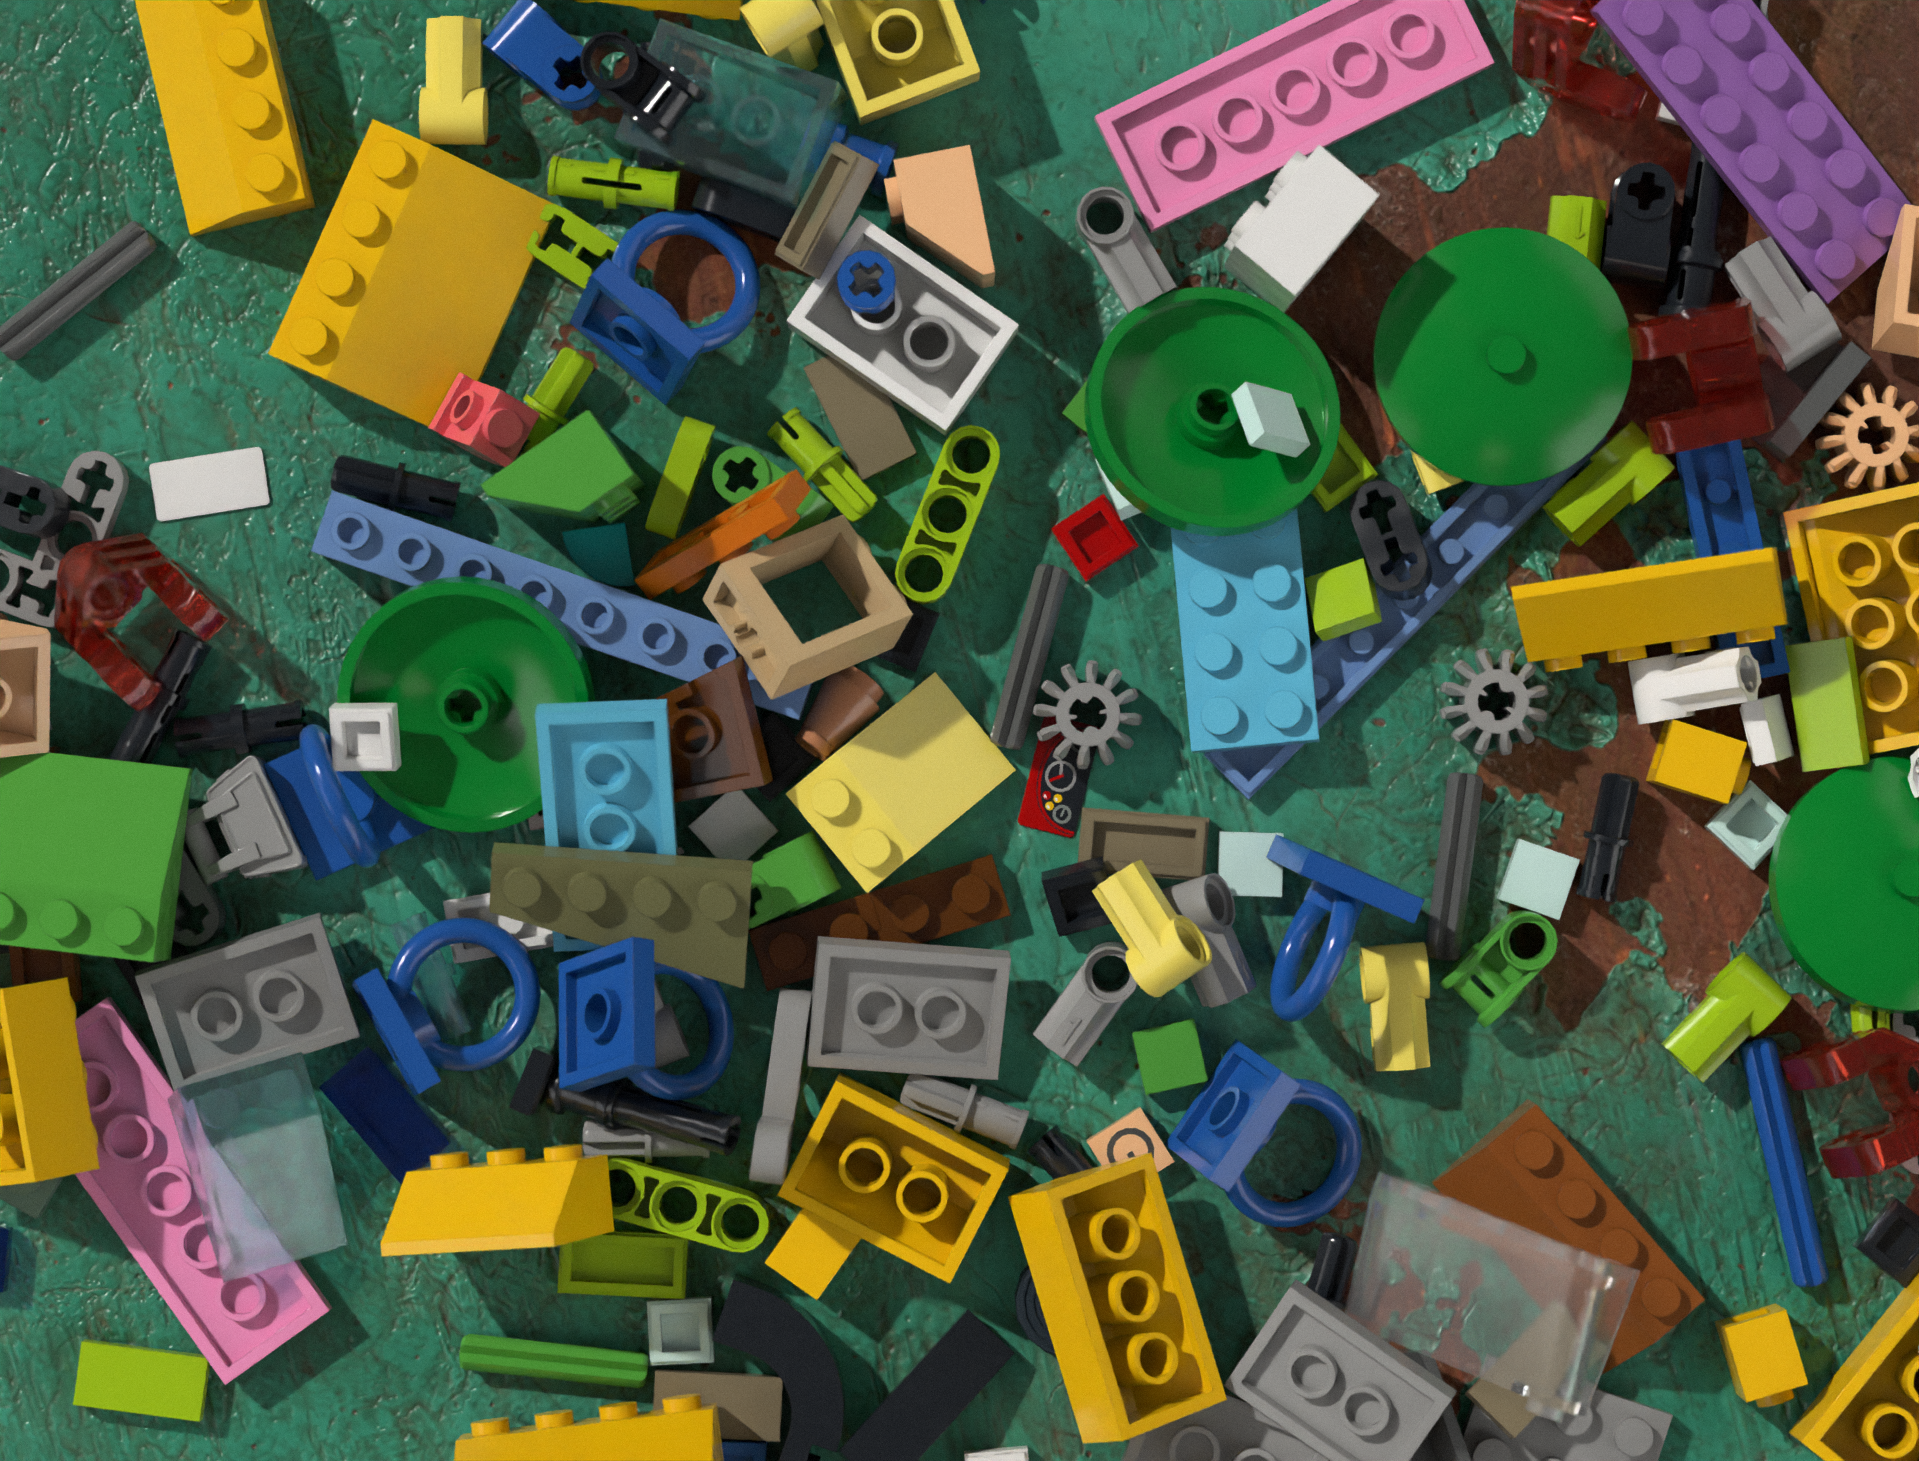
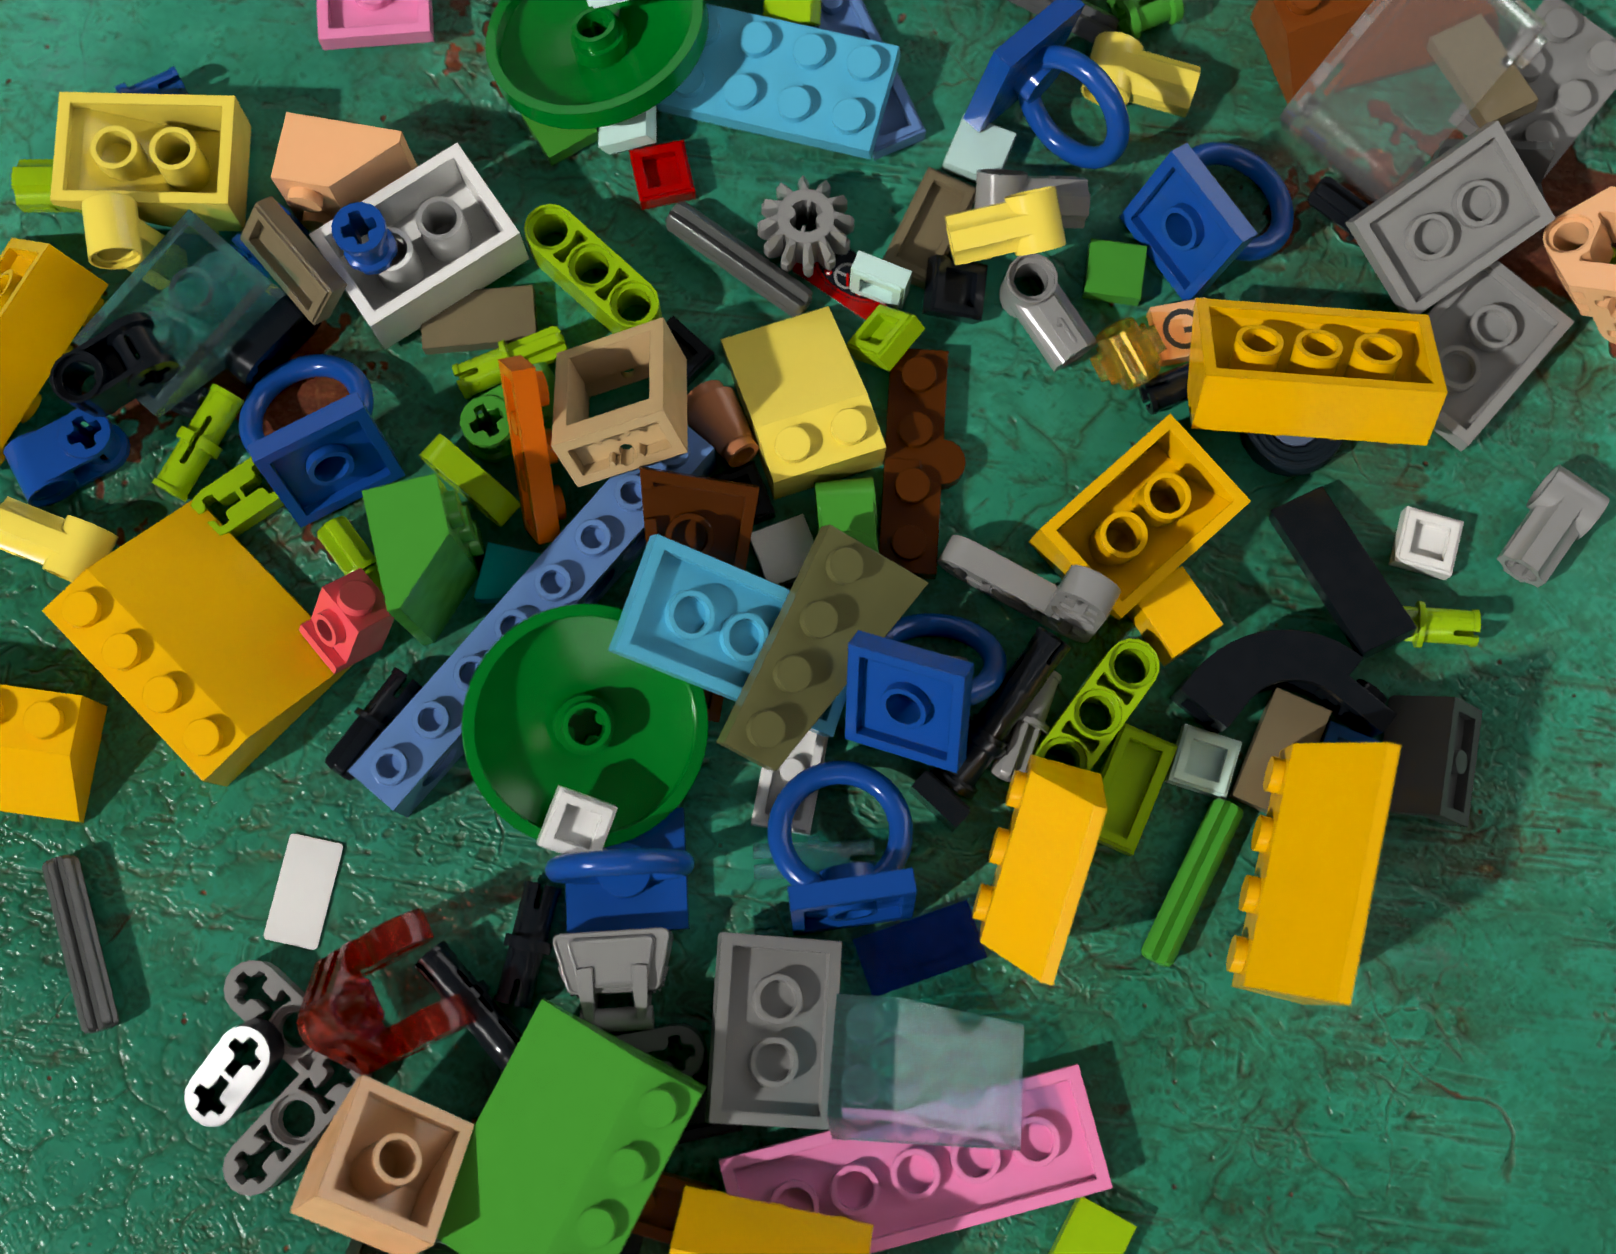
camera: 70 degrees left, 10 degrees down
light grey plate [806,936,1011,1080] -> none
light grey axle [900,1074,1029,1150] -> none
light grey piece [1075,186,1177,314] -> none
none -> lime tile [846,304,925,371]
none -> light aqua tile [849,251,912,309]
none -> clear yellow gear [1089,317,1167,390]

